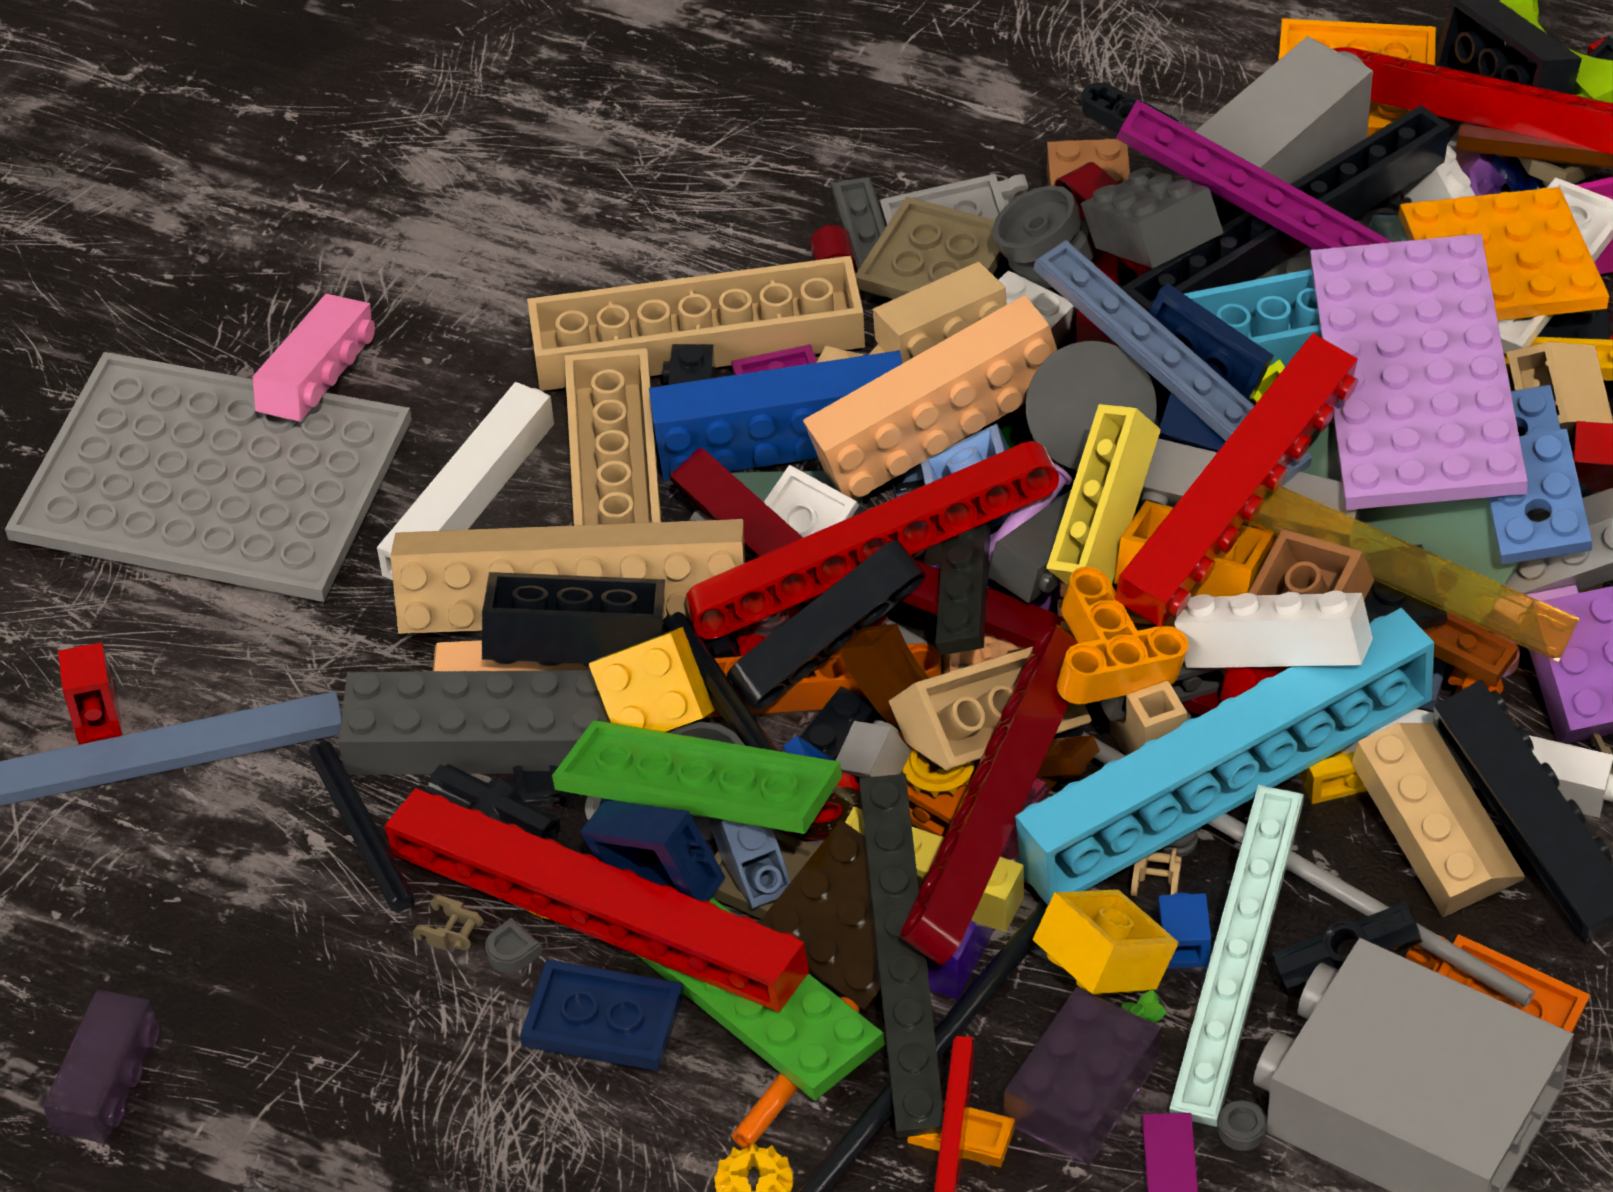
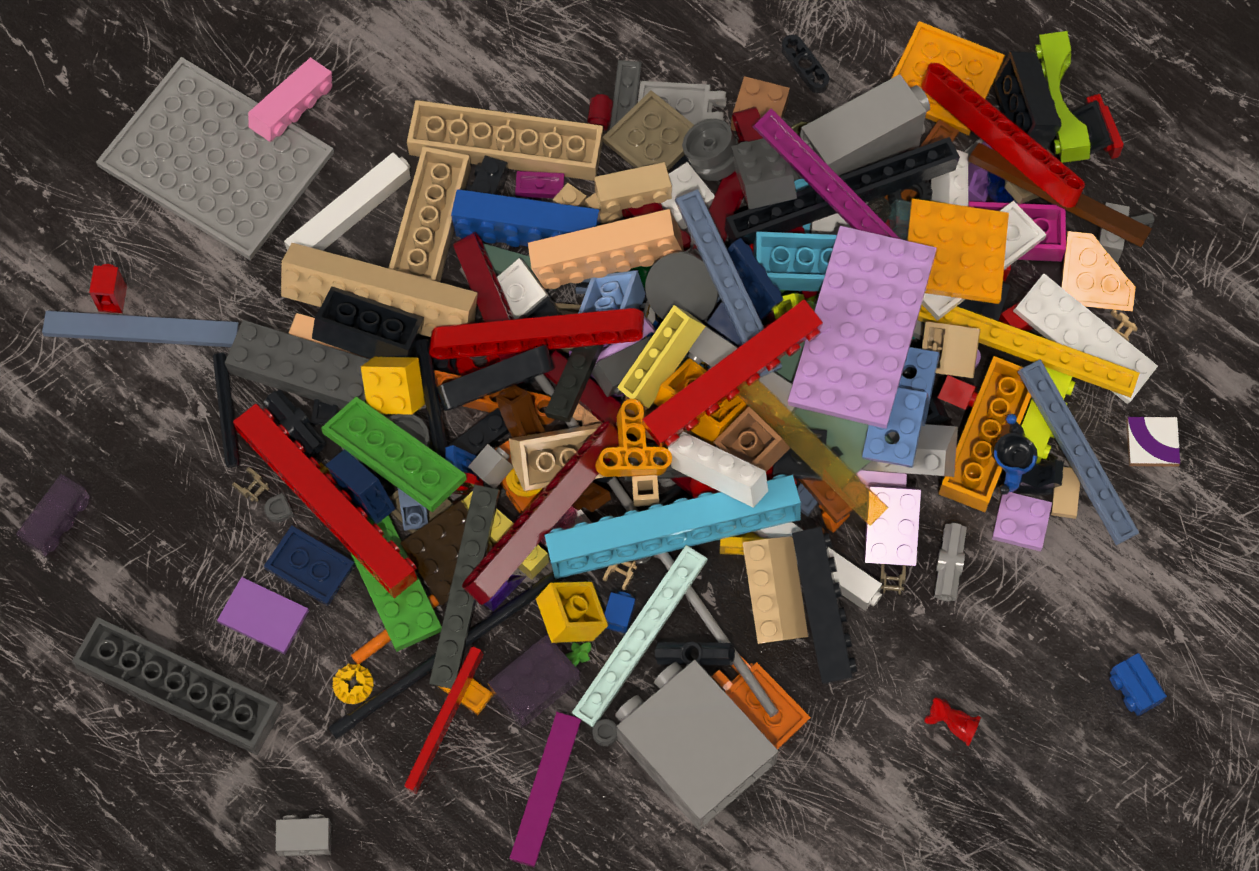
camera: 15 degrees right, 20 degrees up
none -> medium lavender tile [217,577,309,655]

